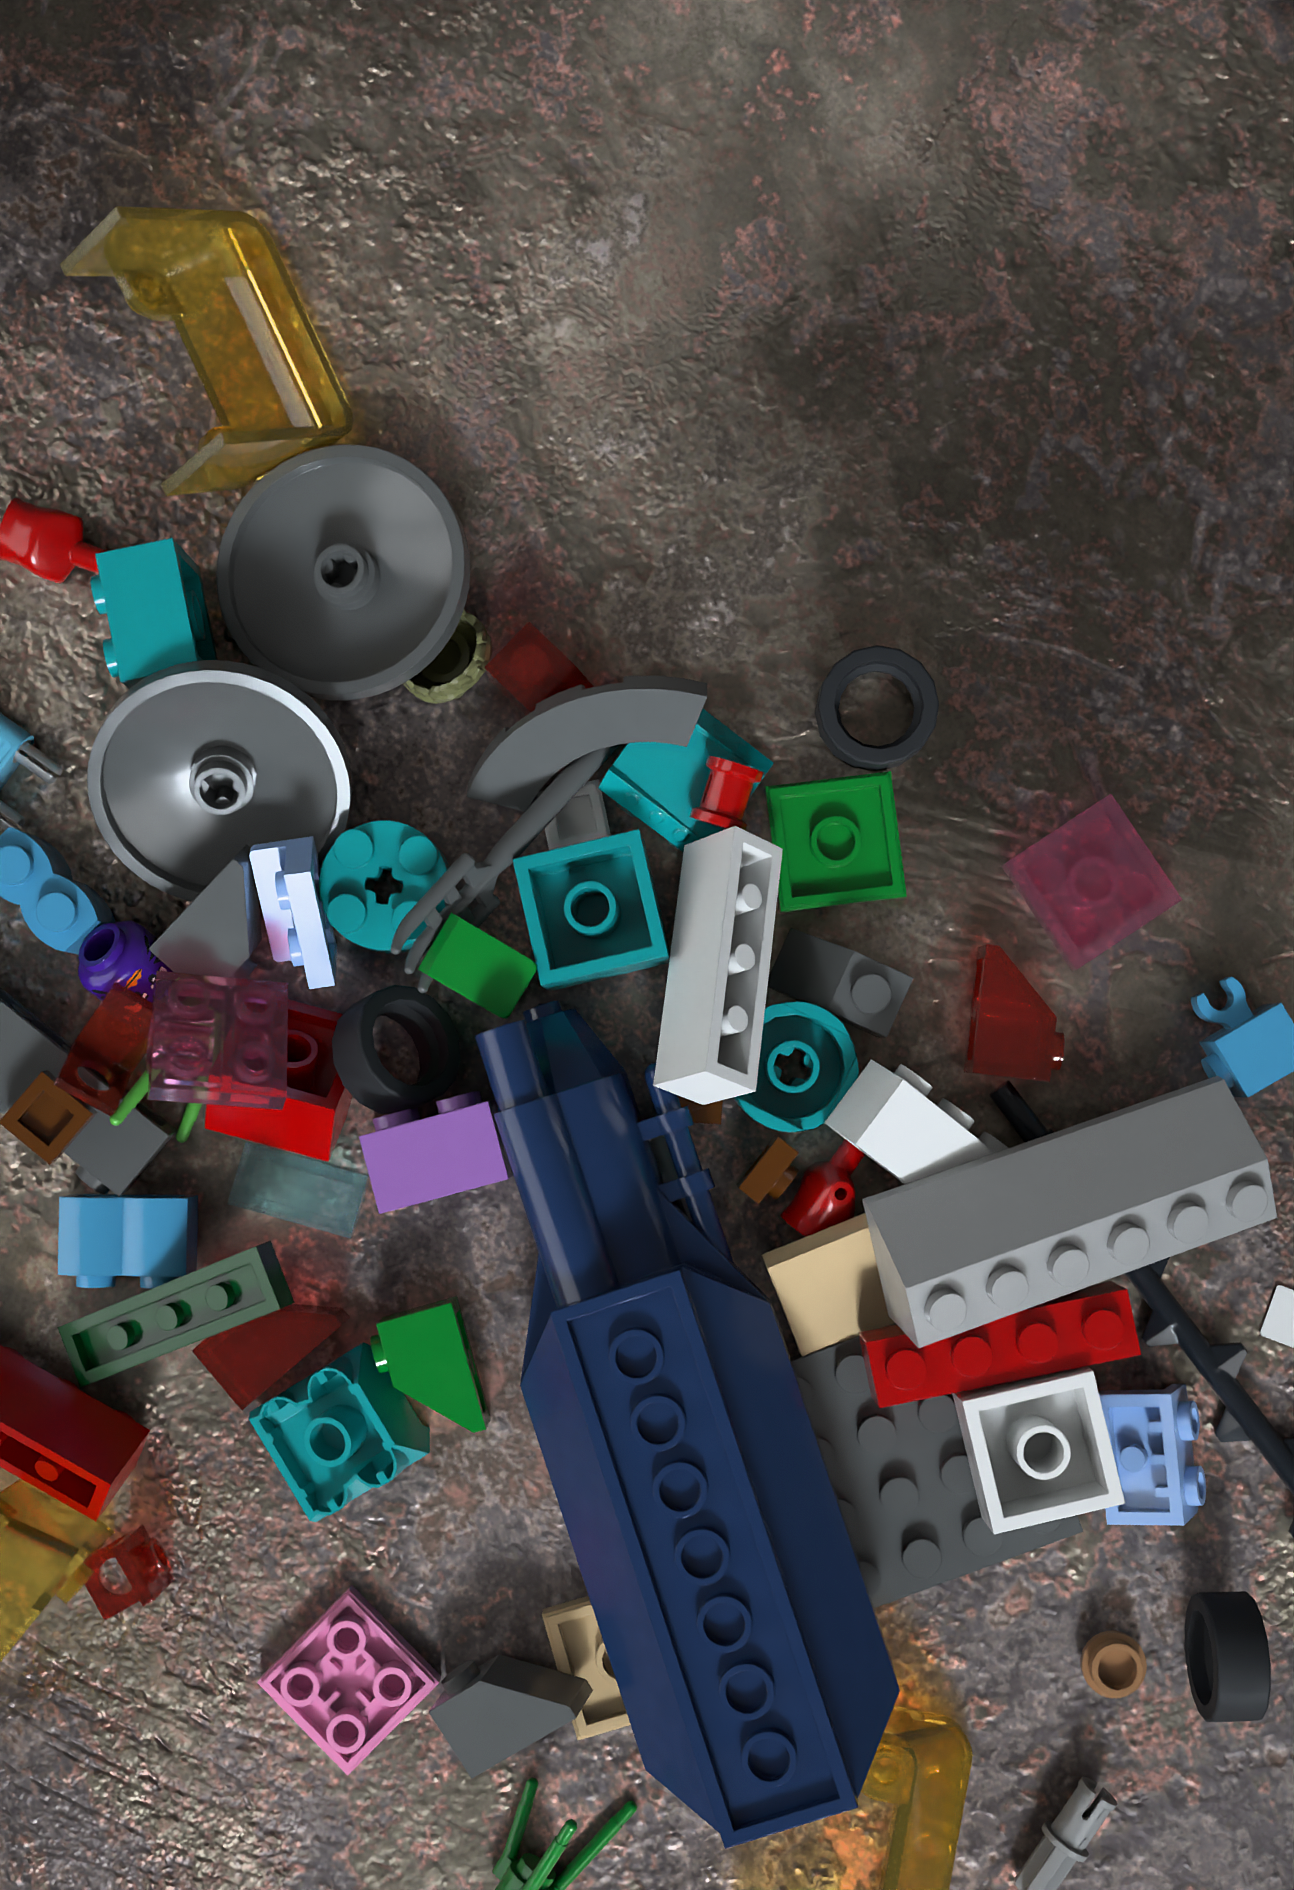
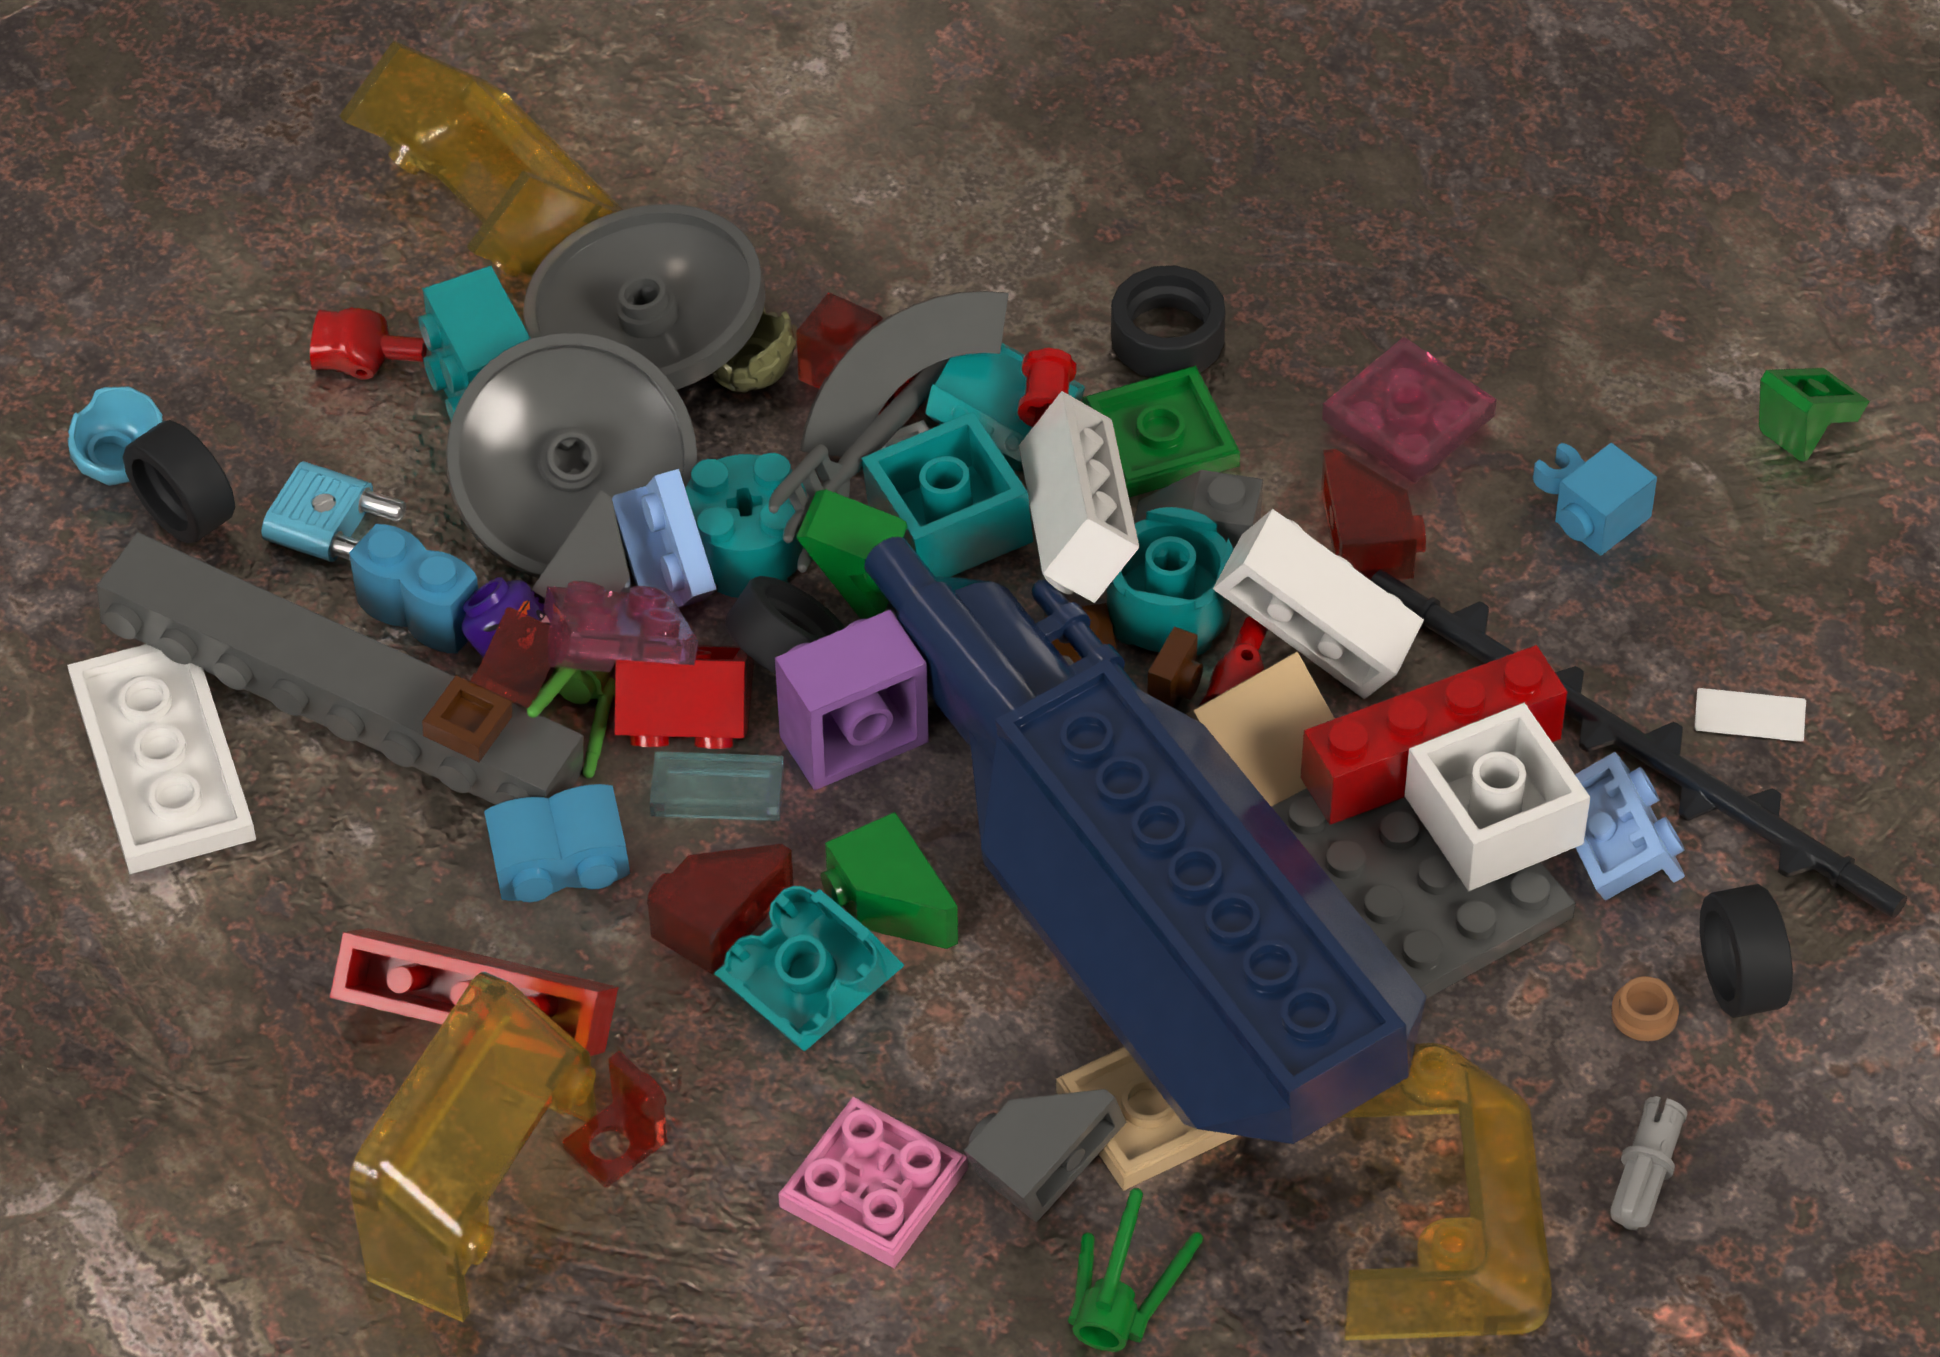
camera: 15 degrees left, 35 degrees down
dark green plate [57,1240,295,1388] -> none
light grey slope [862,1076,1277,1348] -> none

